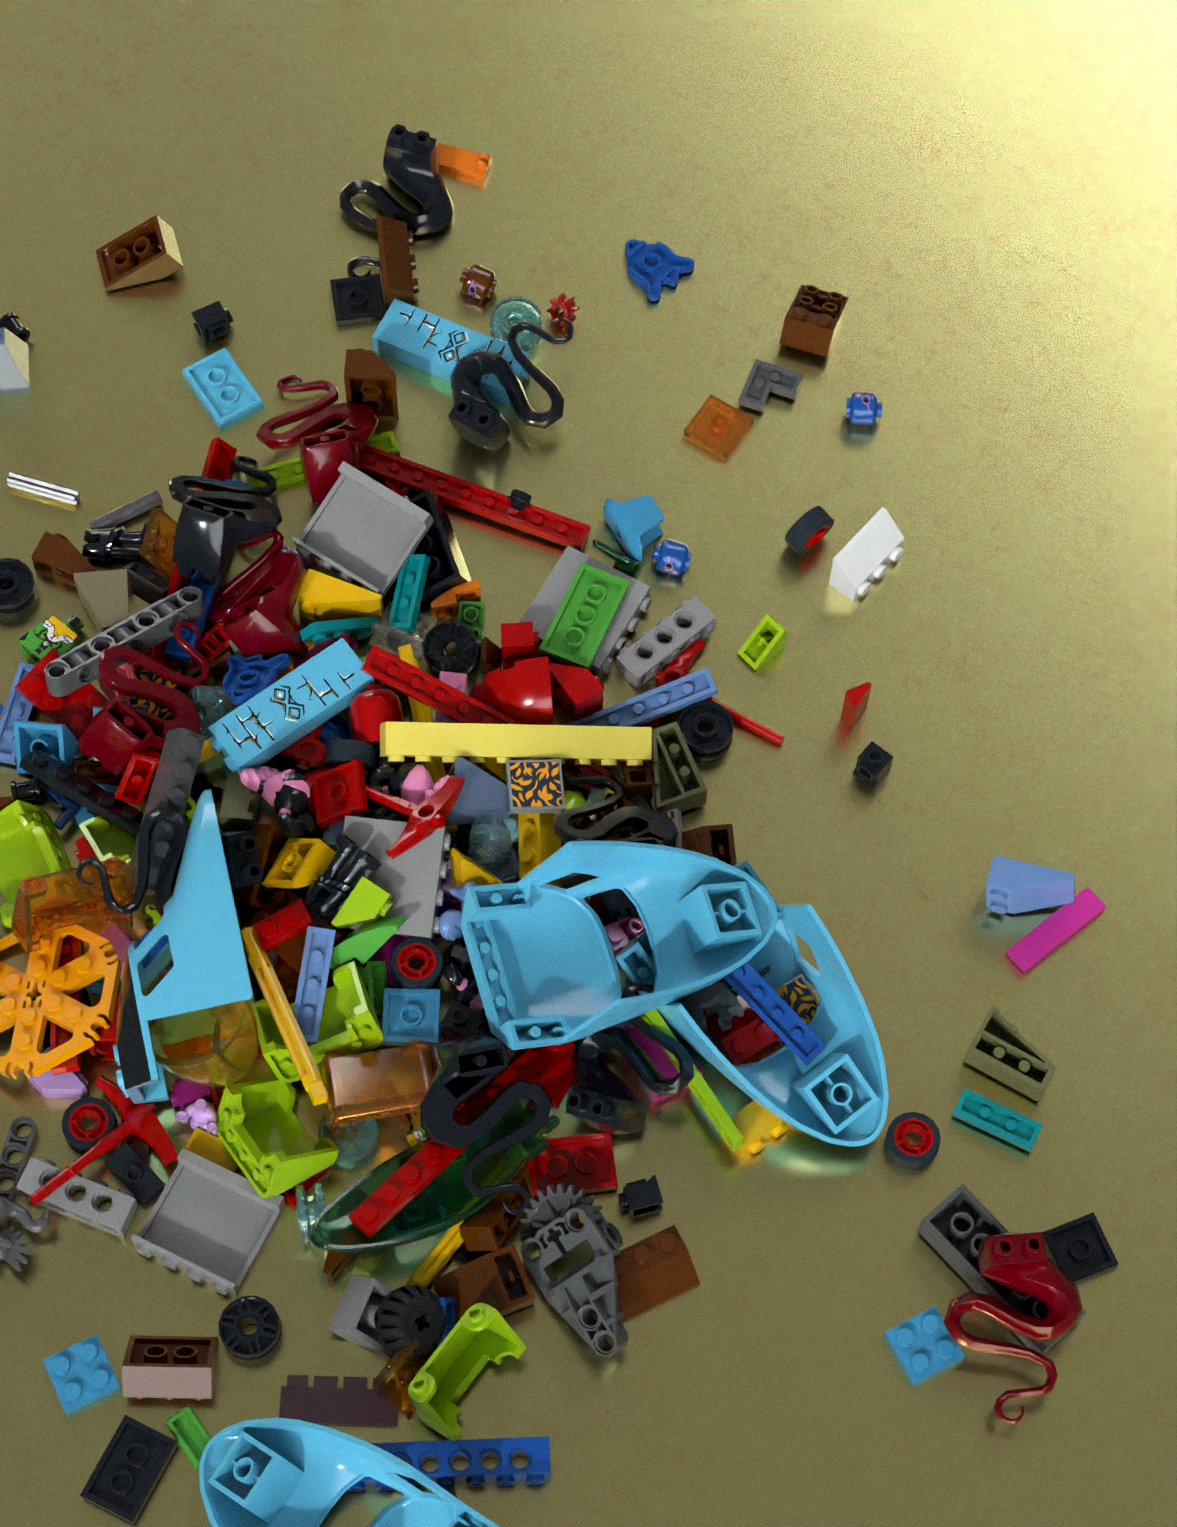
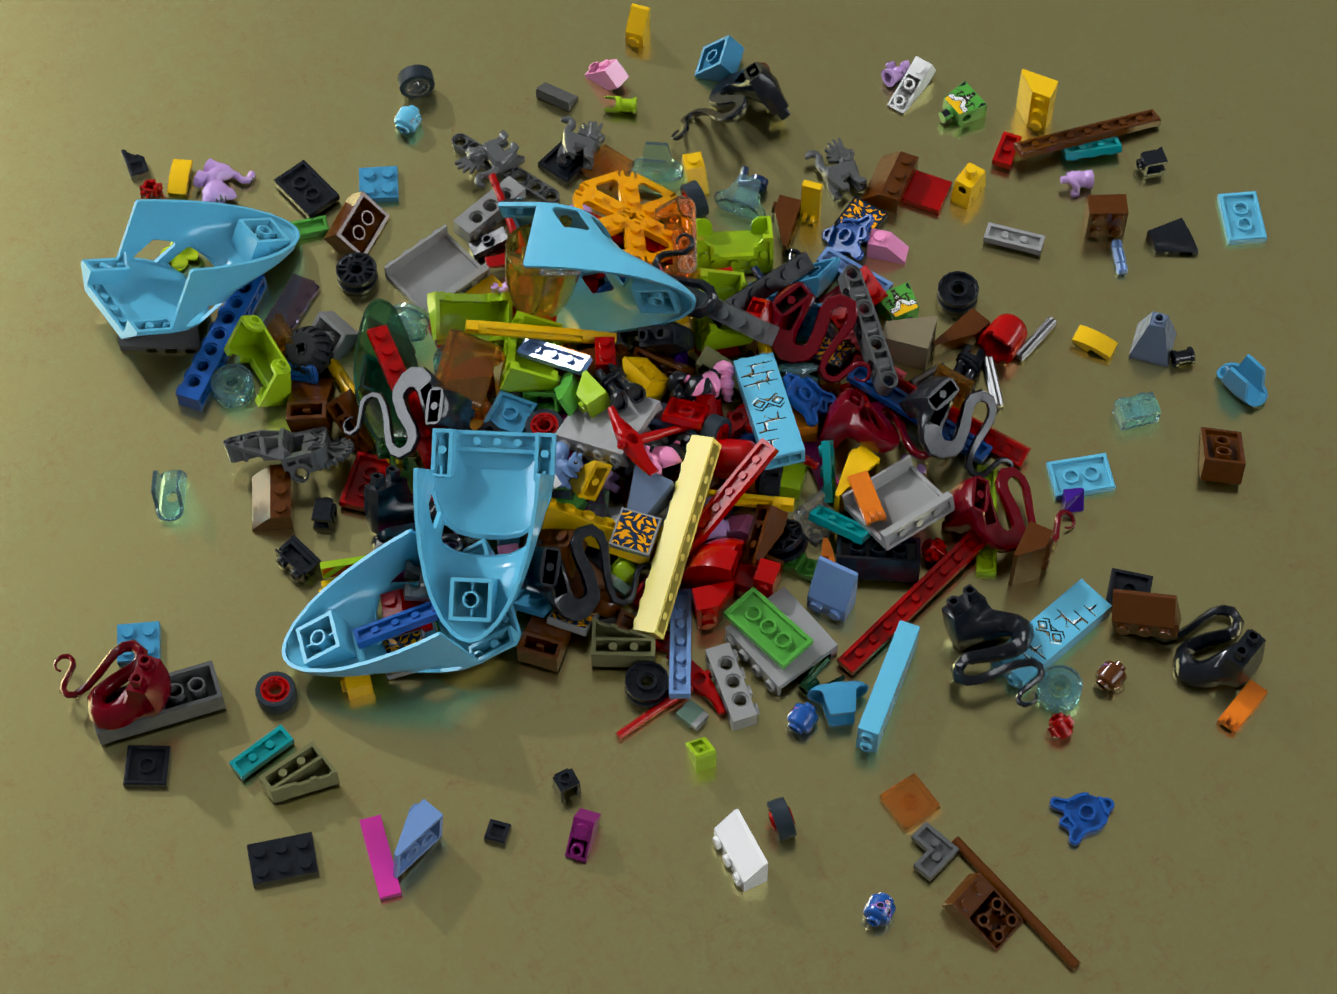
camera: 115 degrees right, 5 degrees down
black window [191,301,233,345] -> none
clear light blue hair [467,811,512,865] -> none
black plate [507,489,532,511] -> none
red slope [841,682,872,731] -> none
none -> clear light blue piece [151,470,187,521]
none -> clear light blue wheel [211,364,255,408]
none -> black plate [247,832,319,888]
none -> black hinge [275,535,321,586]
none -> black tile [484,819,512,847]
none -> magenta slope [565,808,601,862]
none -> sand green piece [676,699,709,731]
none -> reddish brown slope [740,504,788,566]
none -> medium blue slope [807,556,858,623]
none -> orange hinge [847,471,886,527]
none -> medium azure brick [856,620,920,753]
none -> reddish brown piece [952,836,1081,970]
none -> red cylinder [978,313,1028,364]
none -> dark purple slope [1061,488,1084,512]
none -> yellow slope [1071,325,1118,361]
none -> clear light blue brick [1112,391,1161,431]
none -> dark azure piece [1216,354,1268,407]

